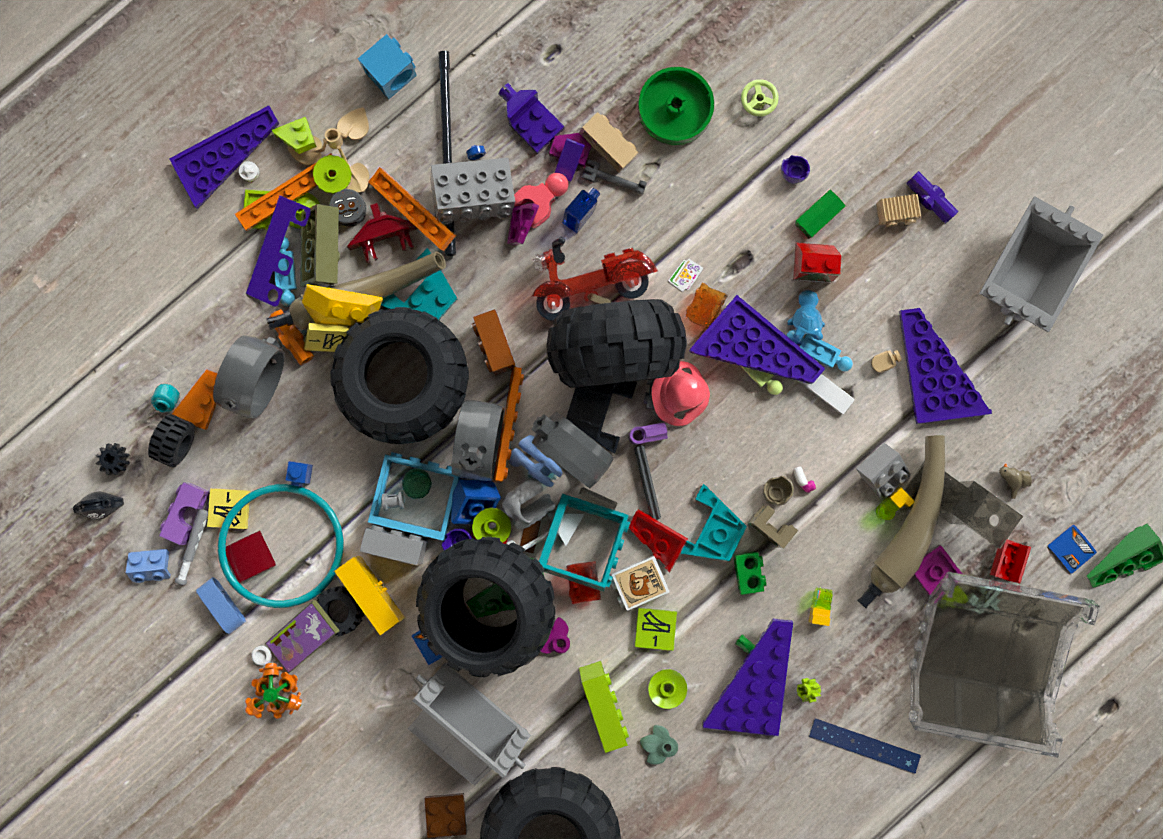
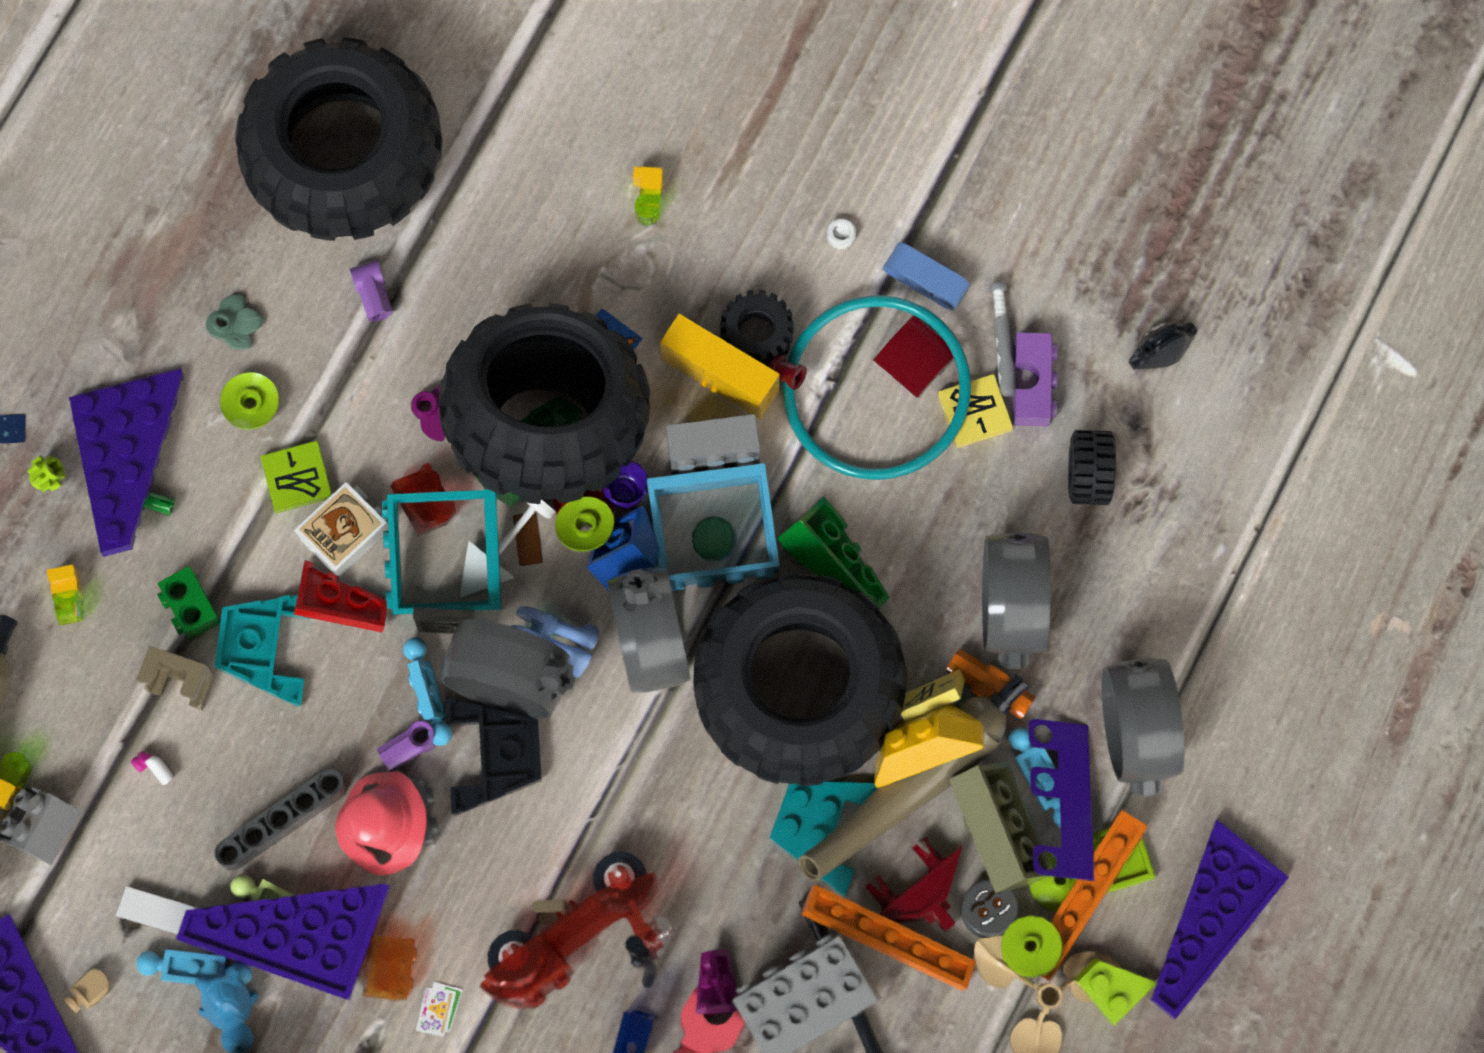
camera: 155 degrees right, 10 degrees down
black gear [95,443,130,475] -> none
medium blue bracket [126,549,171,583] -> none
teal head [151,384,180,413] -> none
orange wing [172,369,218,430] -> none
white tile [239,161,259,182] -> none
orange plant [245,663,302,719] -> none
tile [265,600,340,673] -> none
blue brick [286,461,313,487] -> none
light grey bush [382,491,405,510] -> none
light grey piece [408,663,531,786] -> none
reddish brown plate [424,793,467,838] -> none
dark orange brick [471,309,516,376] -> none
orange plate [493,367,524,483] -> none
light grey piece [502,478,555,529] -> none
black tyre [546,299,687,388] -> none
lime wedge [579,661,629,753] -> none
dark grey axle [634,445,661,520] -> none
dark tan hair [763,476,794,506] -> none
none -> dark grey beam [214,769,347,871]
none -> medium lavender piece [349,260,393,322]
none -> medium azure plate [403,637,452,746]
none -> leg [633,166,663,226]
none -> dark red bush [769,354,807,390]
none -> green wedge [777,496,890,610]
none -> dark grey cylinder [1101,658,1185,797]

